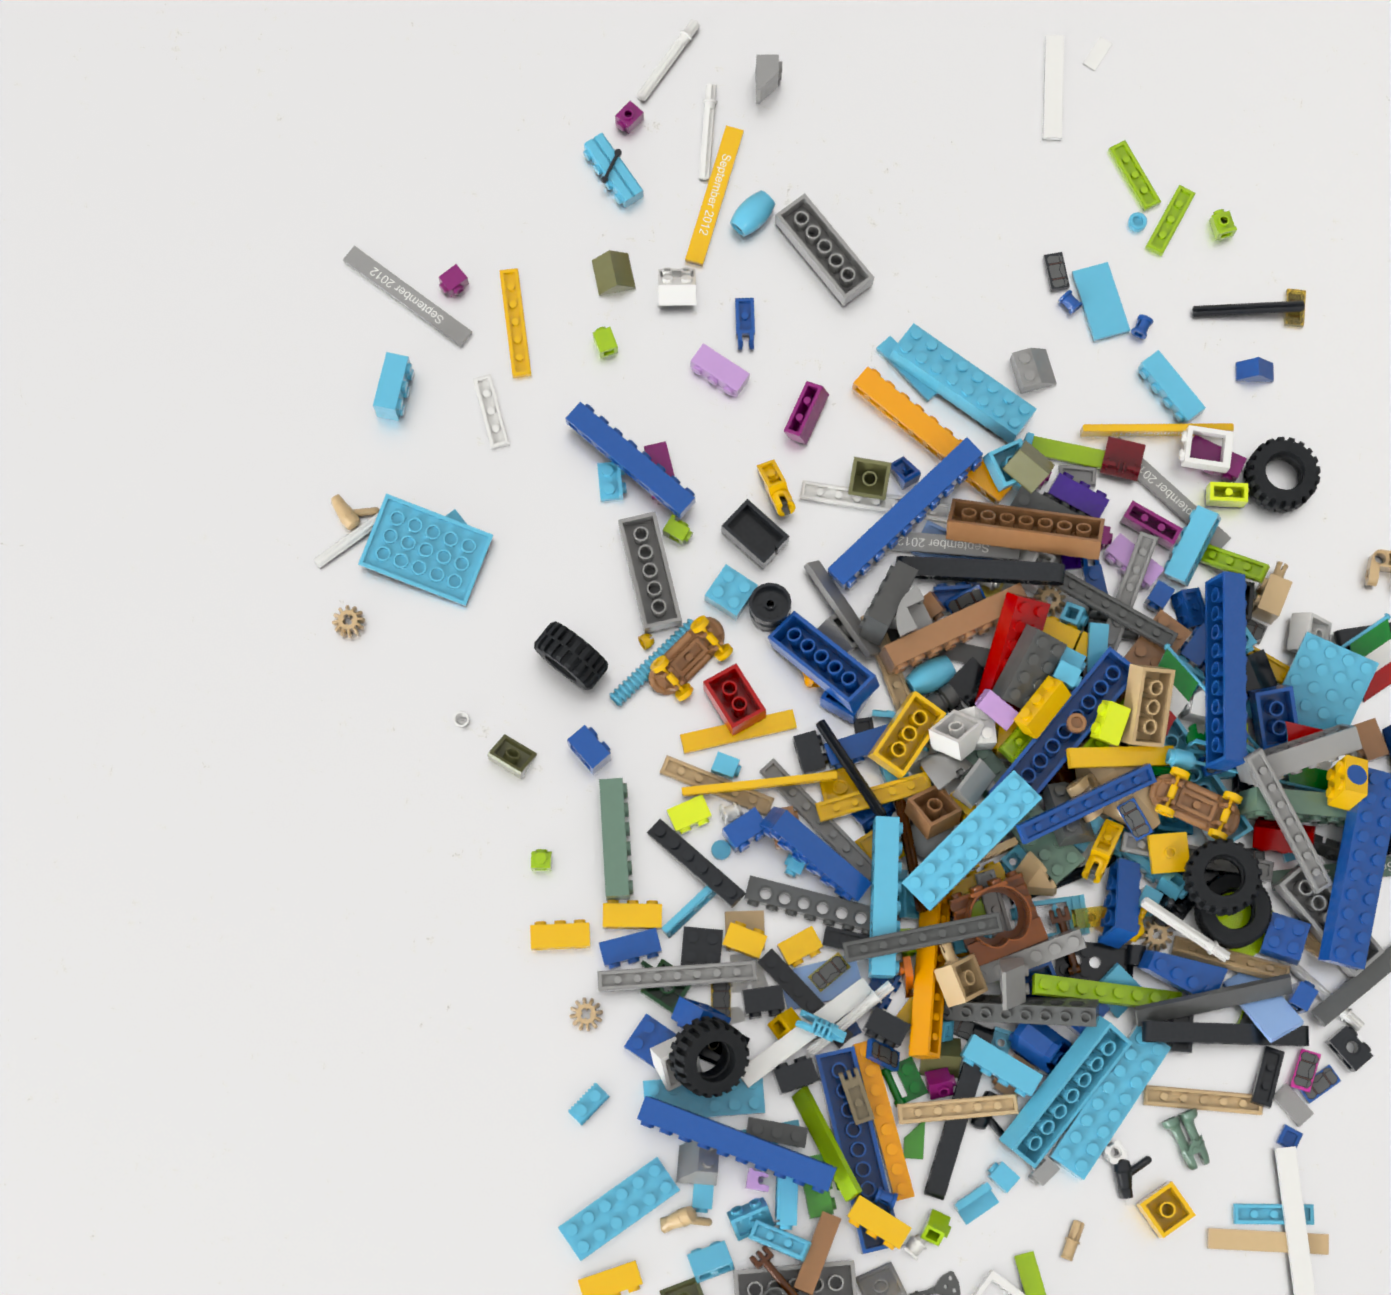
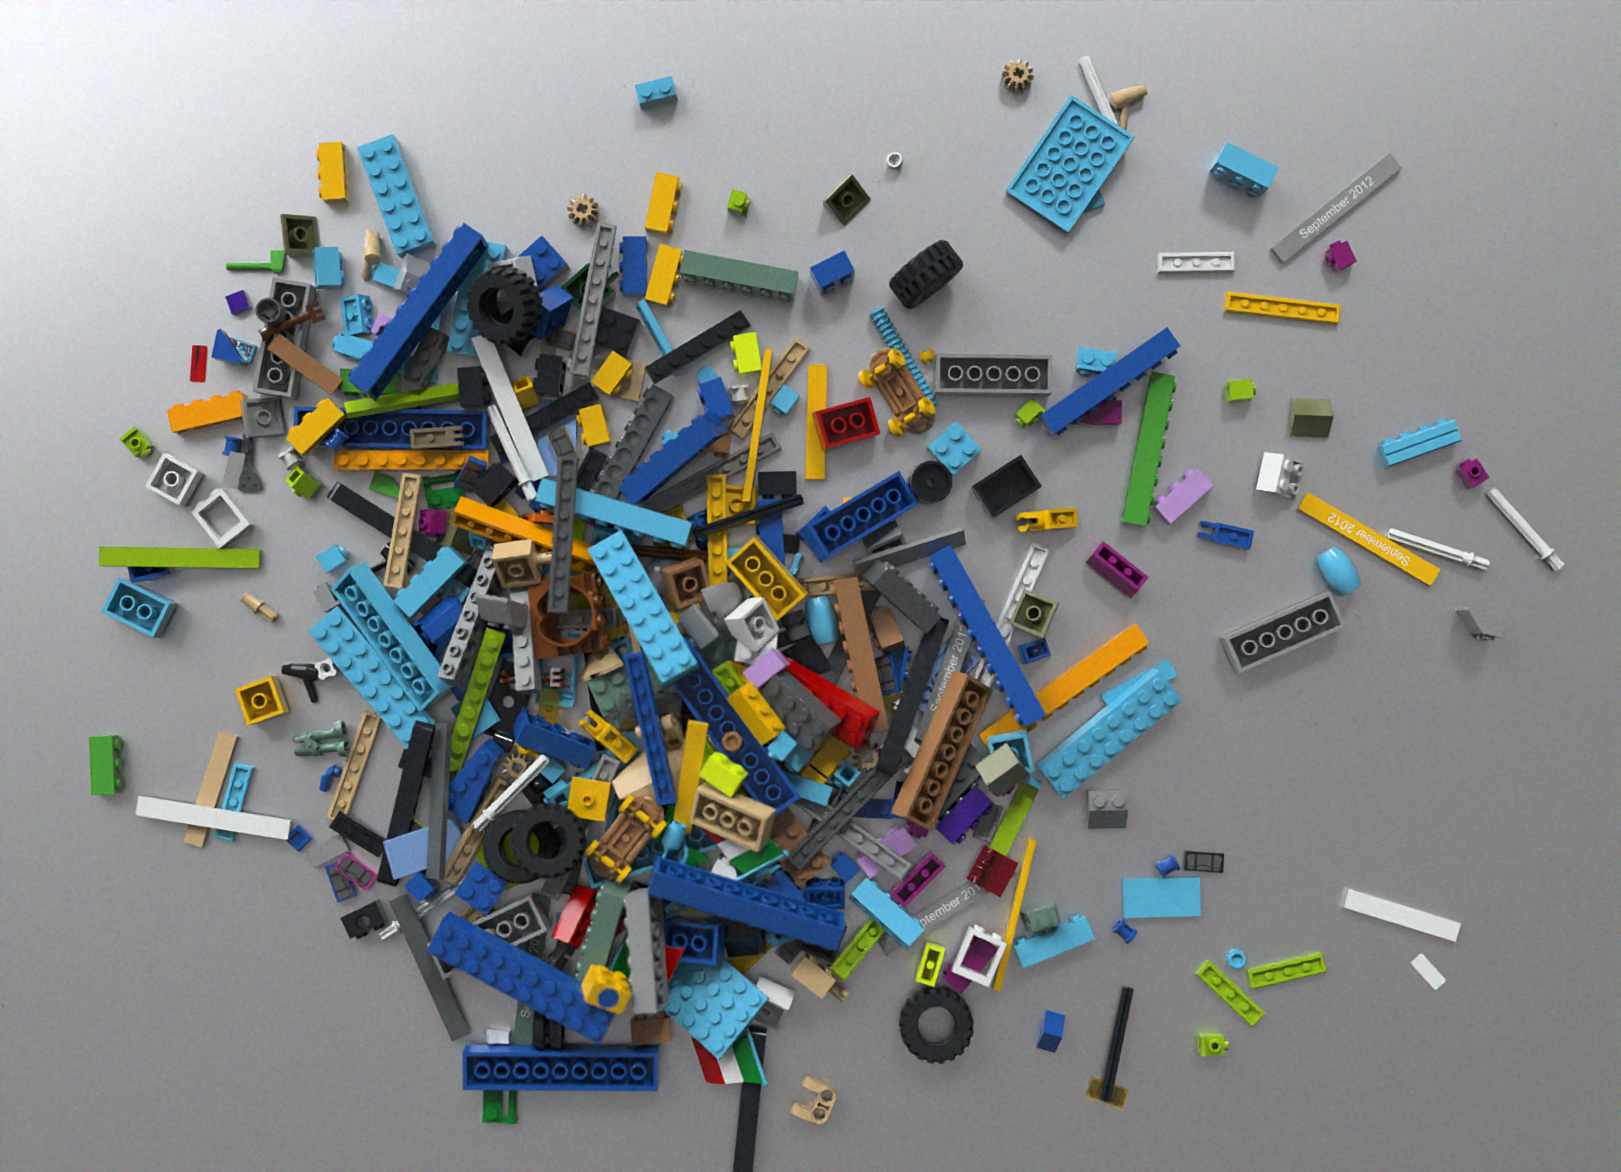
camera: 110 degrees right, 10 degrees up
medium azure brick [568,1083,610,1125] -> none
black hinge [601,149,622,183] -> none
medium azure tile [748,1219,812,1262] -> none
medium azure hinge [795,1010,847,1043] -> none
light grey brick [896,585,933,638] -> none
medium azure panel [953,1182,999,1225] -> none
tile [1117,798,1154,841] -> none
light grey tile [1243,748,1333,894] -> none
none -> blue arm [319,765,342,792]
none -> medium azure brick [635,76,678,109]
none -> sand green torso [1020,901,1060,932]
none -> bright green brick [1121,371,1177,527]

